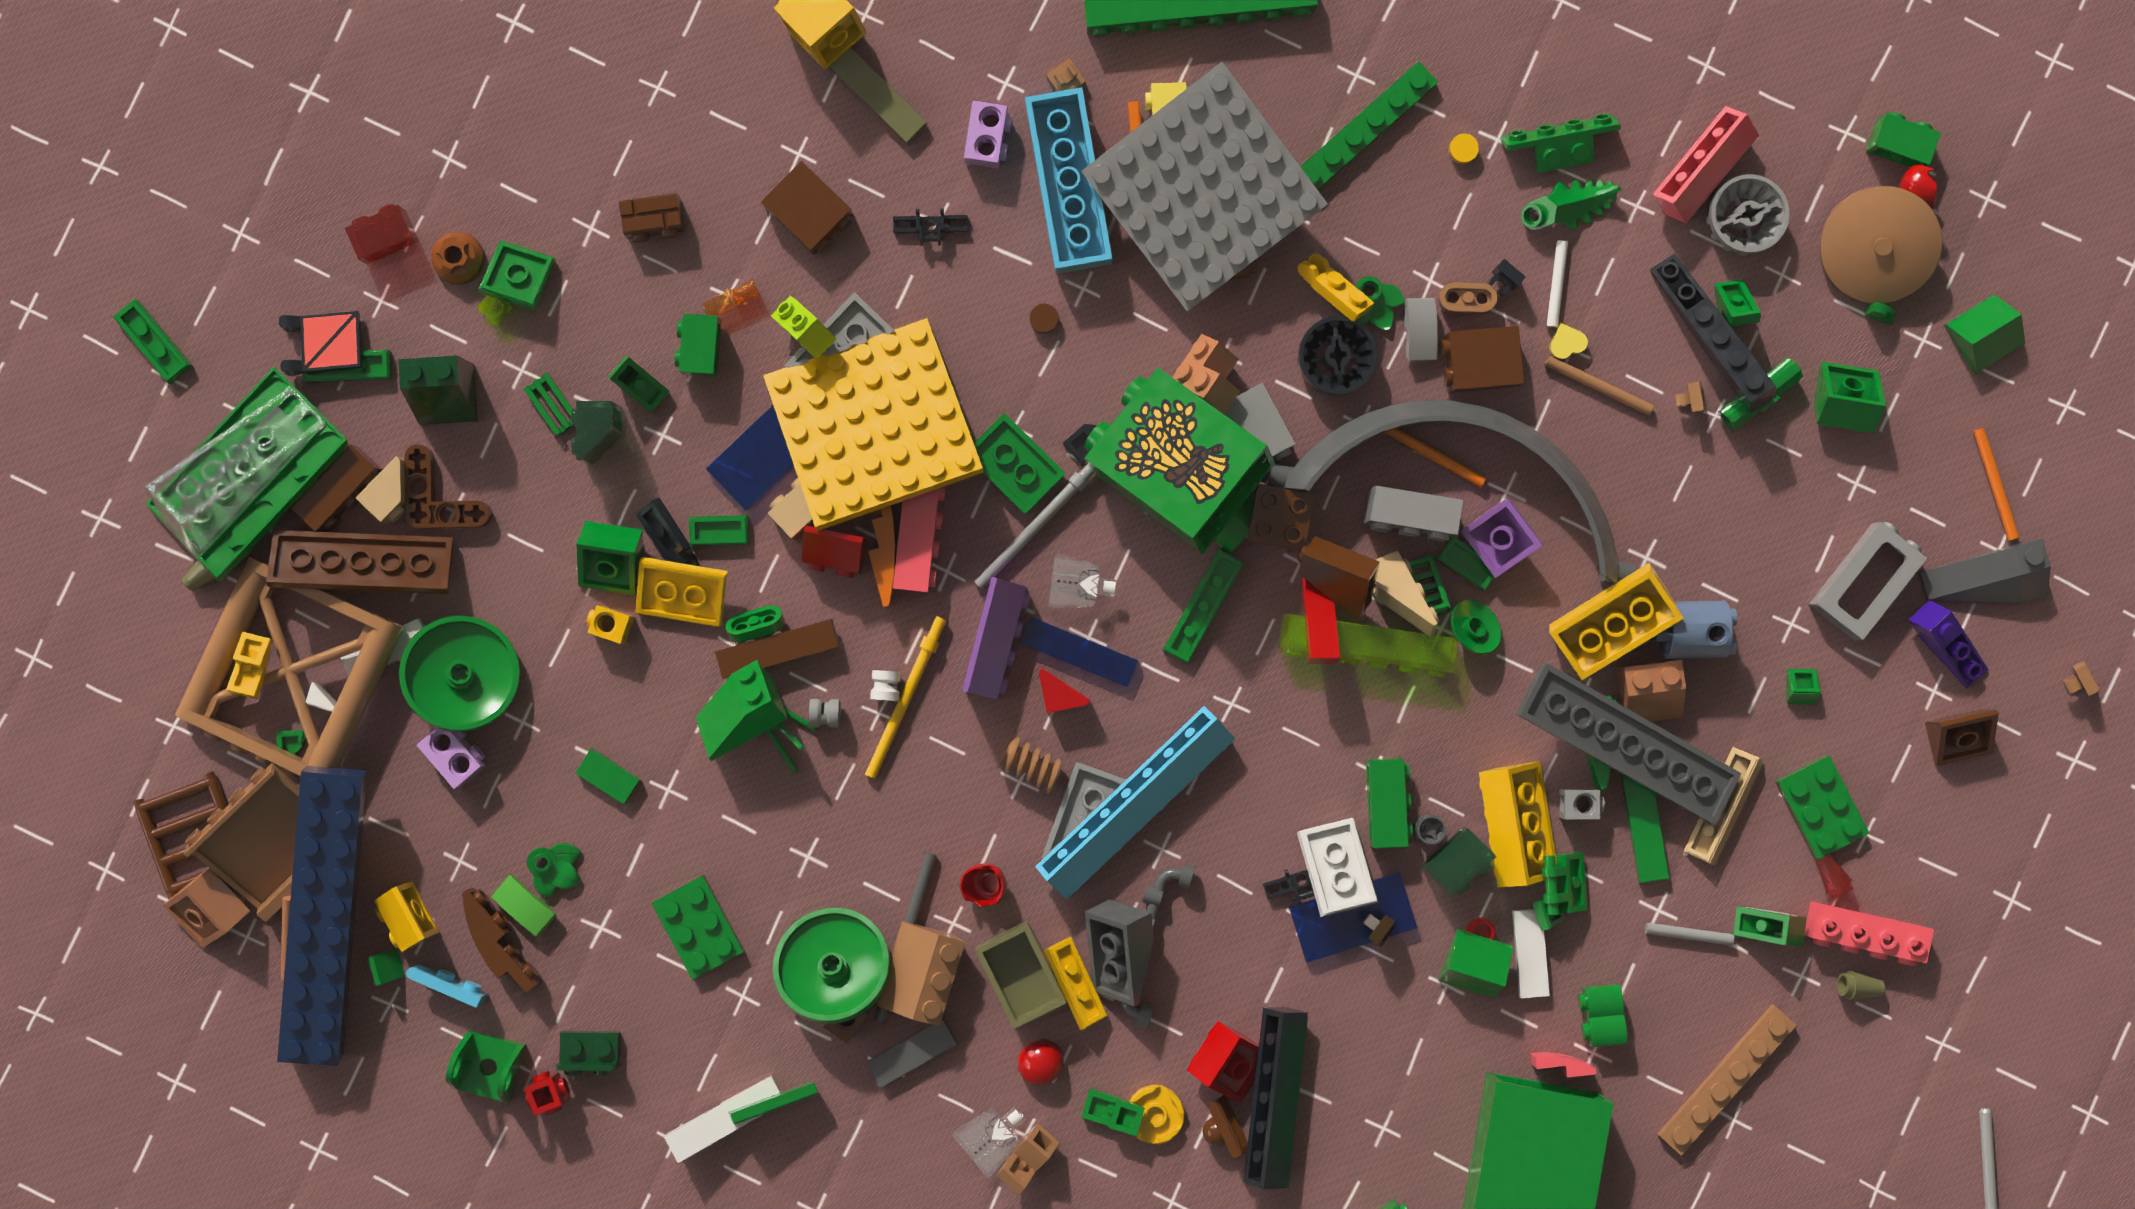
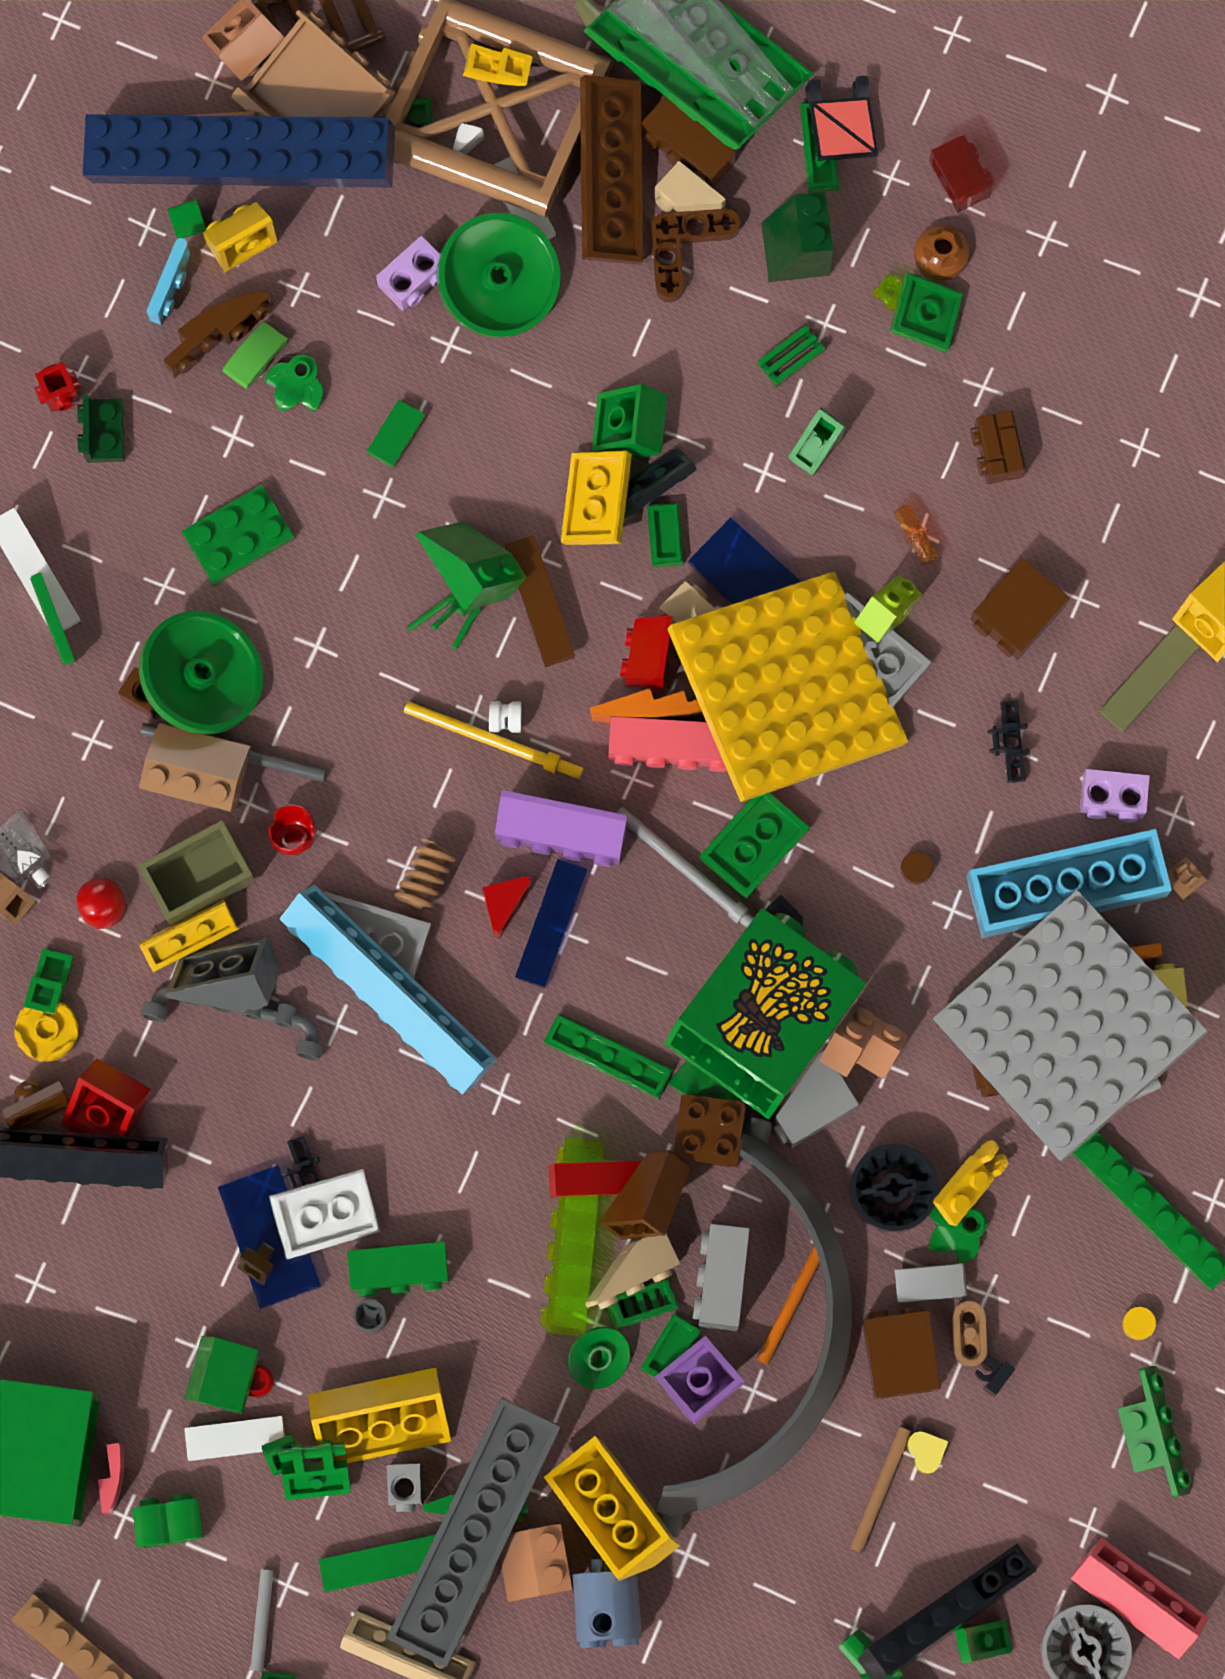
camera: 90 degrees right, 10 degrees down
green hose [445,1030,526,1103] -> none
clear green slope [571,401,622,465] -> none
yellow brick [586,605,635,644] -> none
green brick [675,313,722,377] -> none
green plate [726,605,785,642] -> none
light grey wheel [809,699,841,728] -> none
dark grey tile [867,1018,957,1087] -> none
clear torso [1048,553,1116,609] -> none
clear green slope [1421,826,1497,896] -> none
green plant [1521,179,1621,230] -> none
white bar [1546,240,1568,328] -> none
medium nougat tile [1675,381,1707,413] -> none

